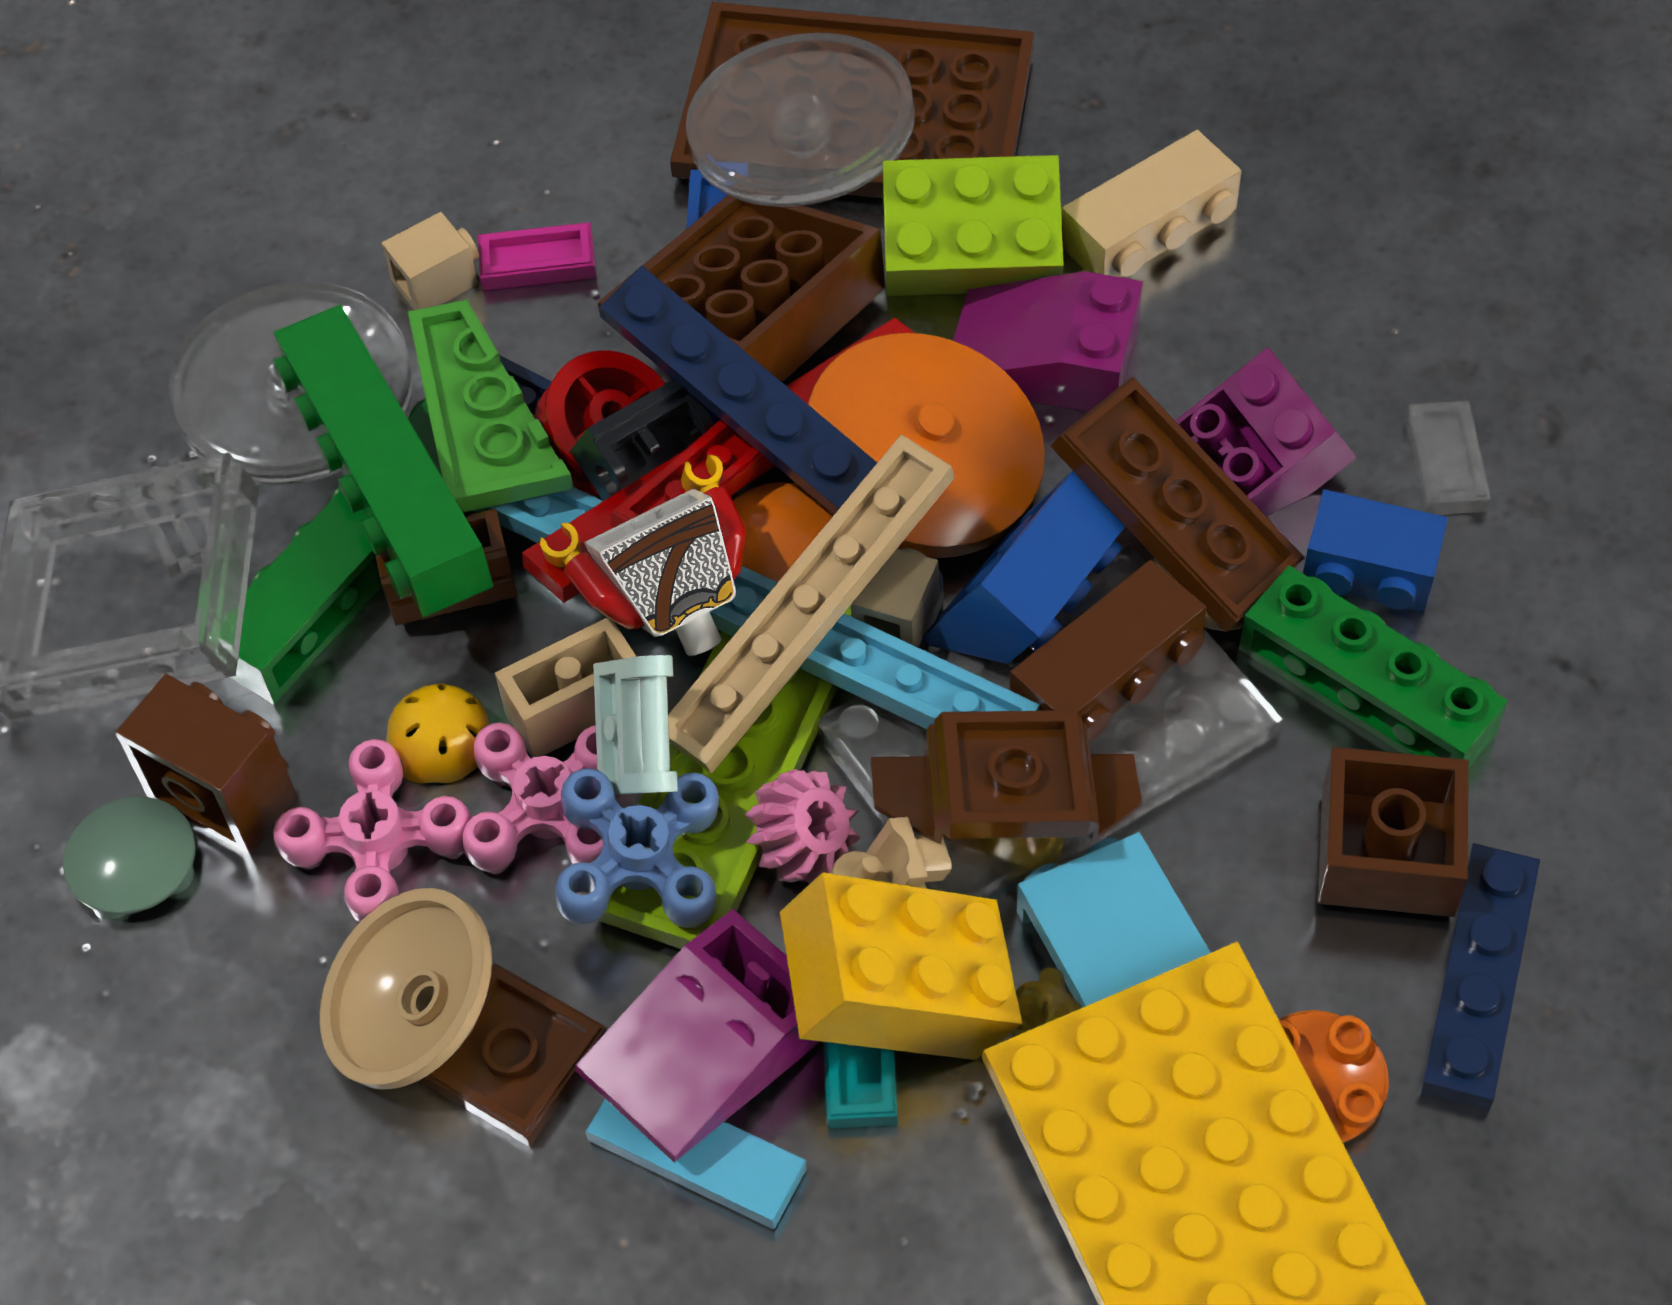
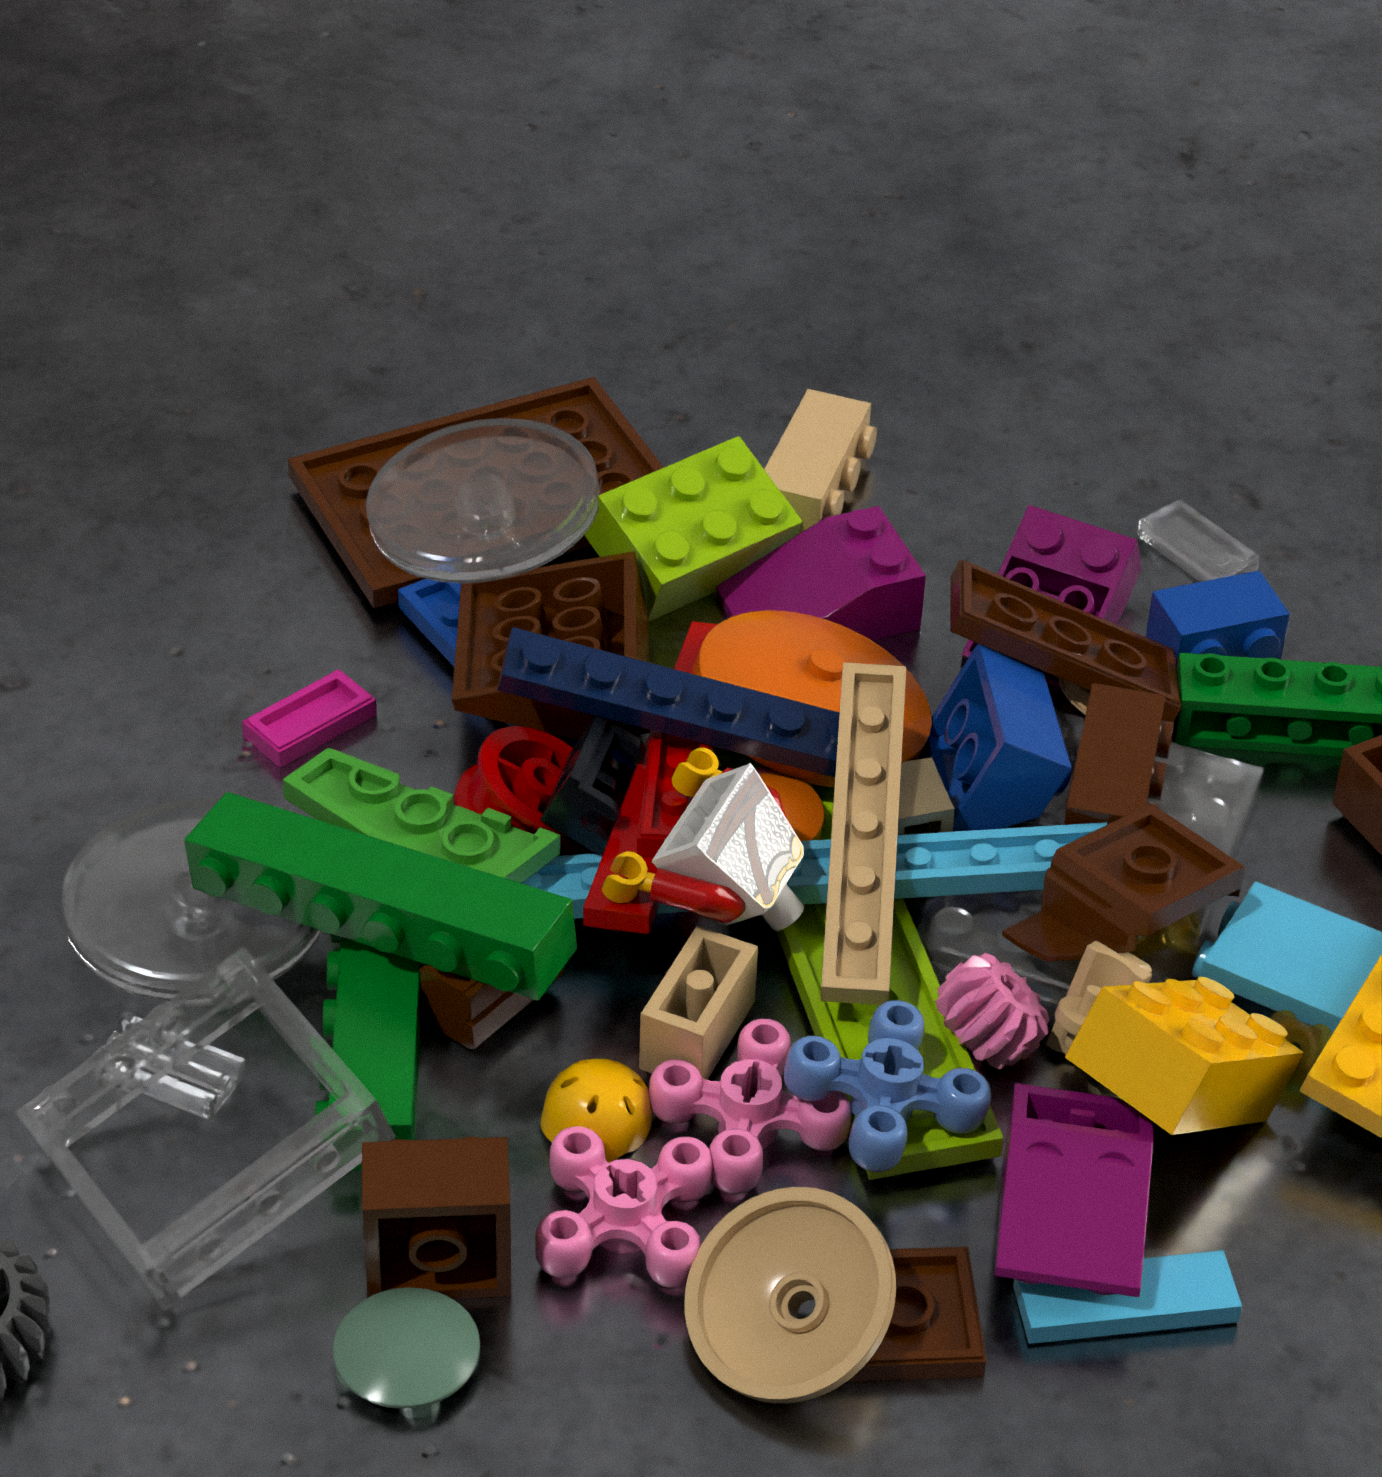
camera: 40 degrees left, 15 degrees down
tan brick [381,212,479,310] -> none
light aqua plate [593,655,678,795] -> none
teal tile [824,1042,898,1129] -> none

